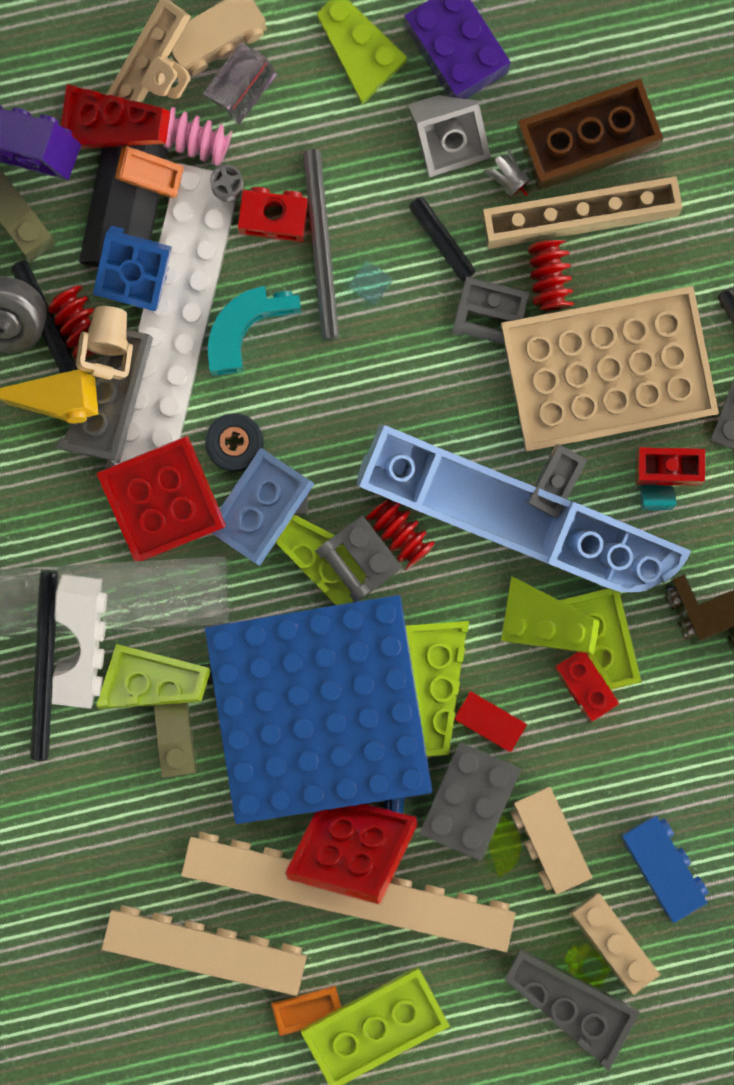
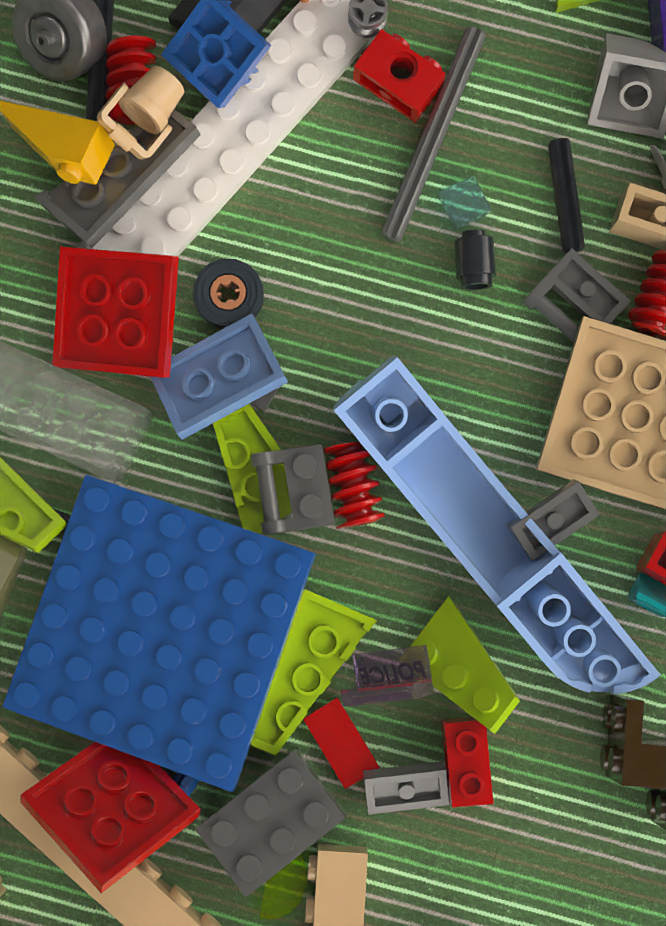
camera: 20 degrees right, 0 degrees up
teal arch [208,286,302,376] -> none
lime wing [559,588,642,690] -> none
none -> panel [341,645,434,707]
none -> plate [363,761,449,815]
none -> black brick [454,229,496,290]

